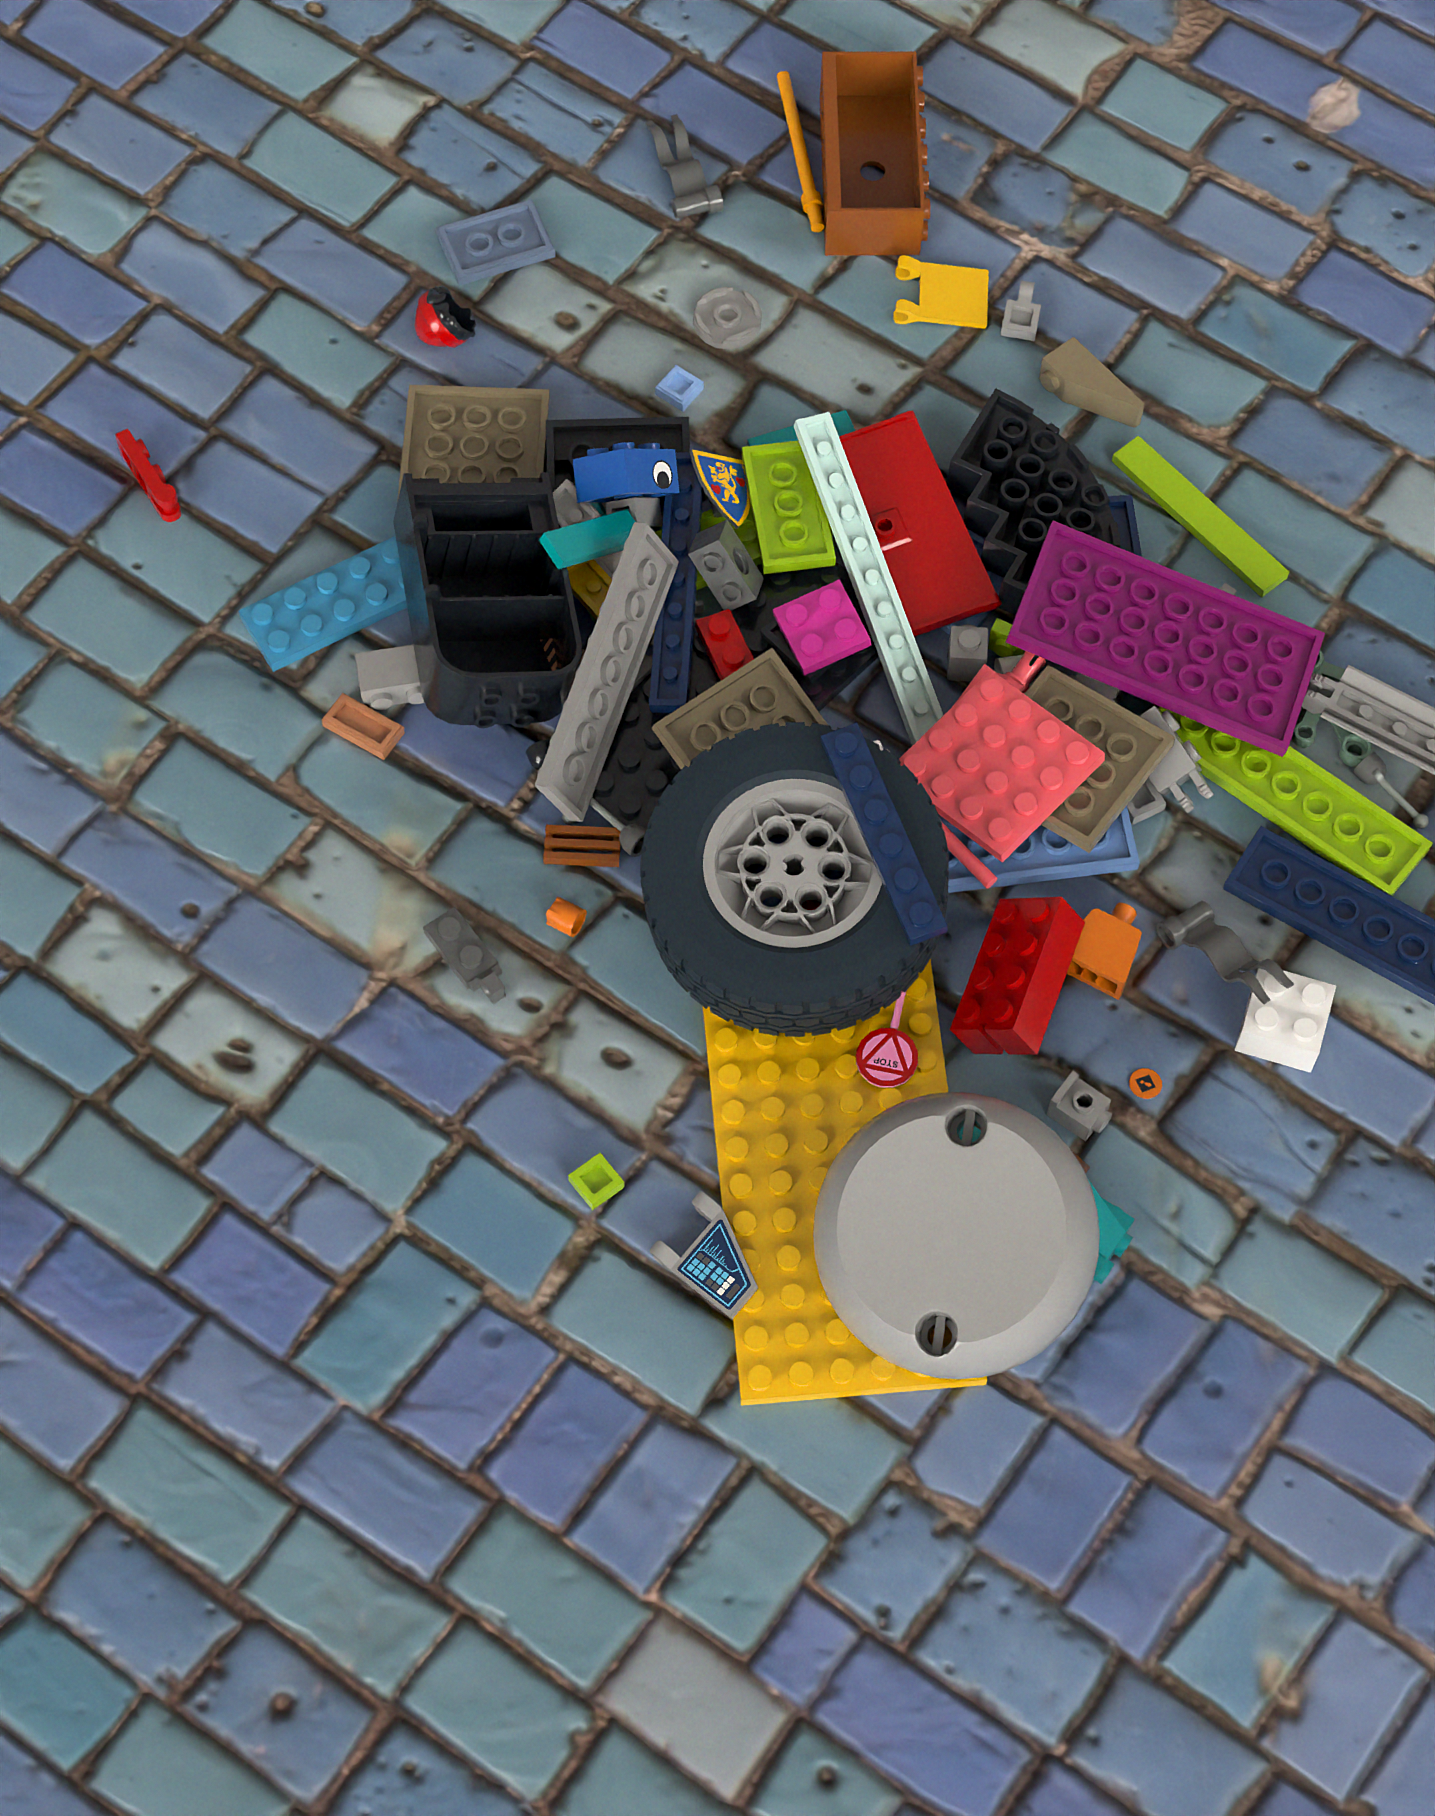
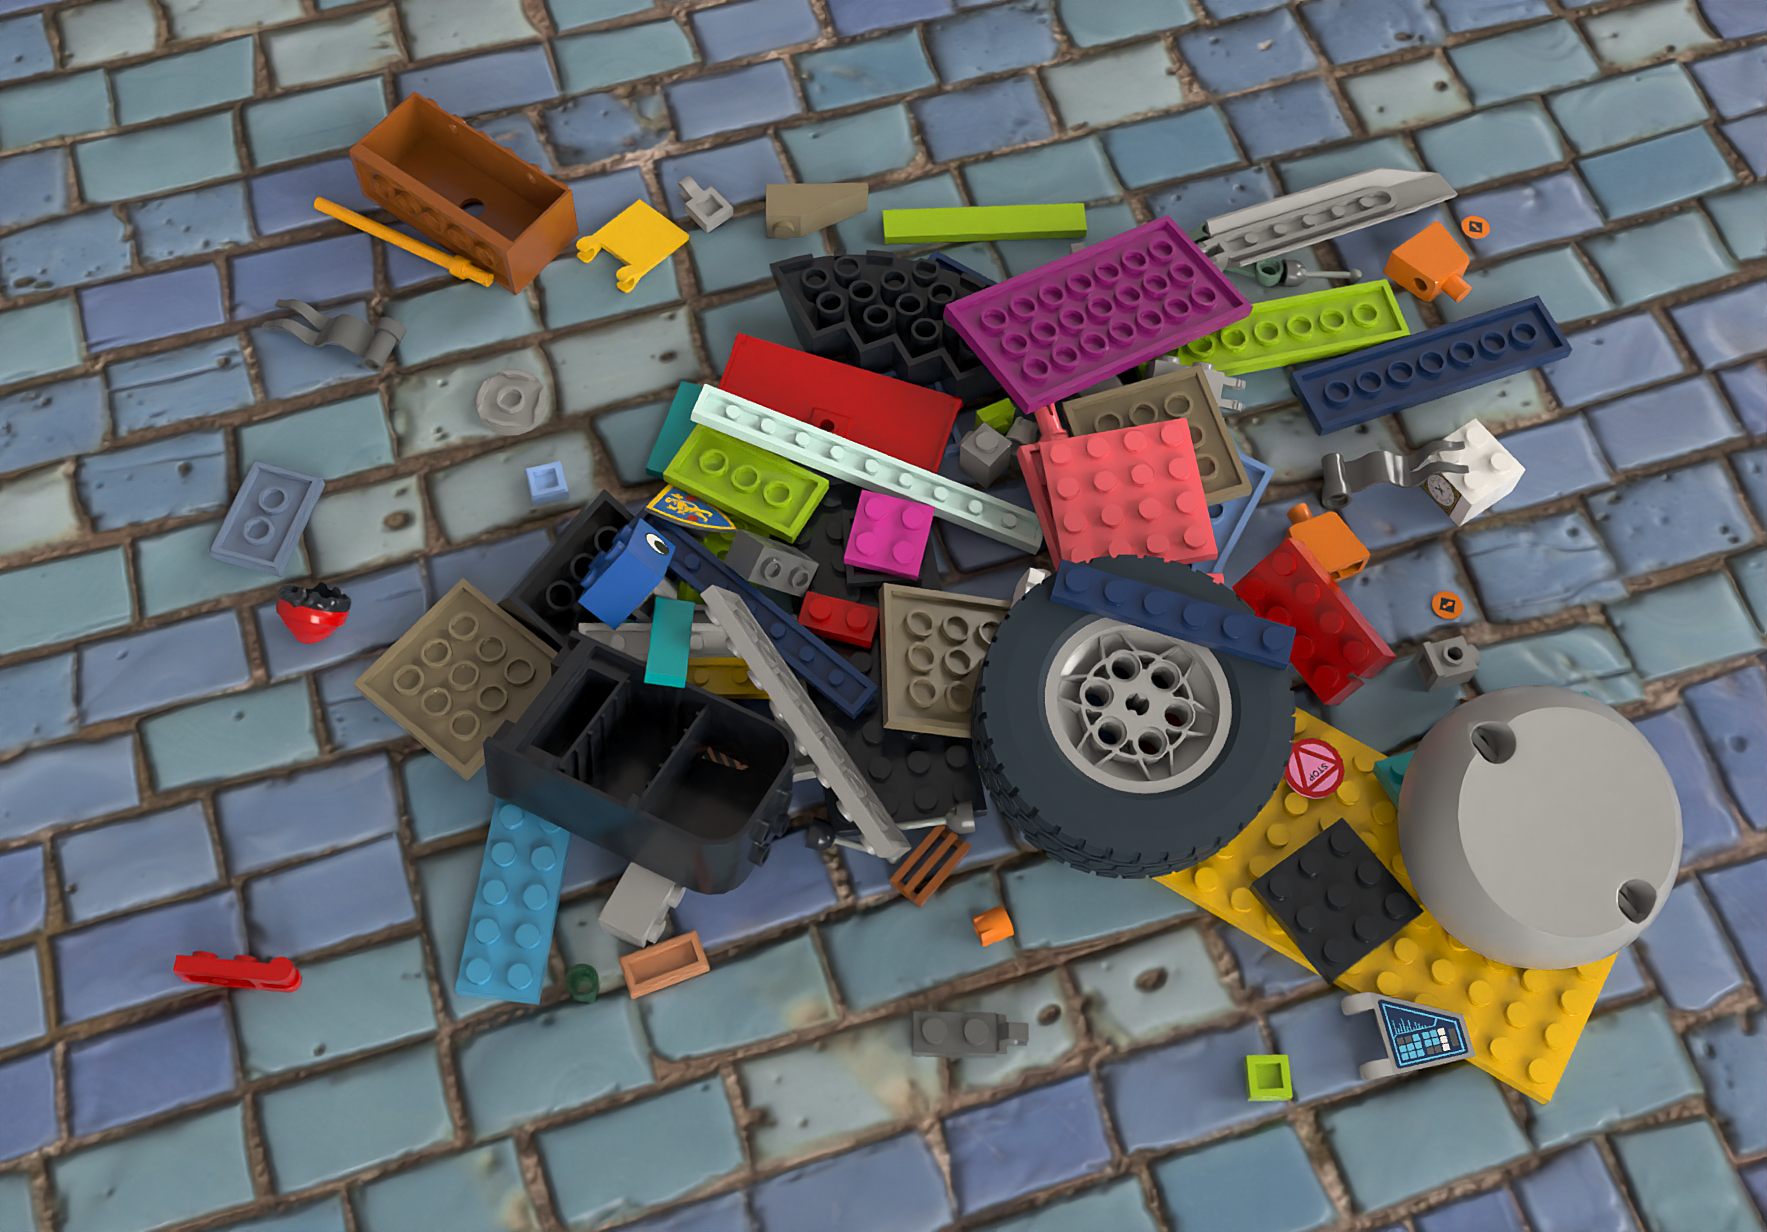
camera: 55 degrees left, 0 degrees up
none -> clear green hose [565,964,601,1004]
none -> black plate [1249,817,1424,985]

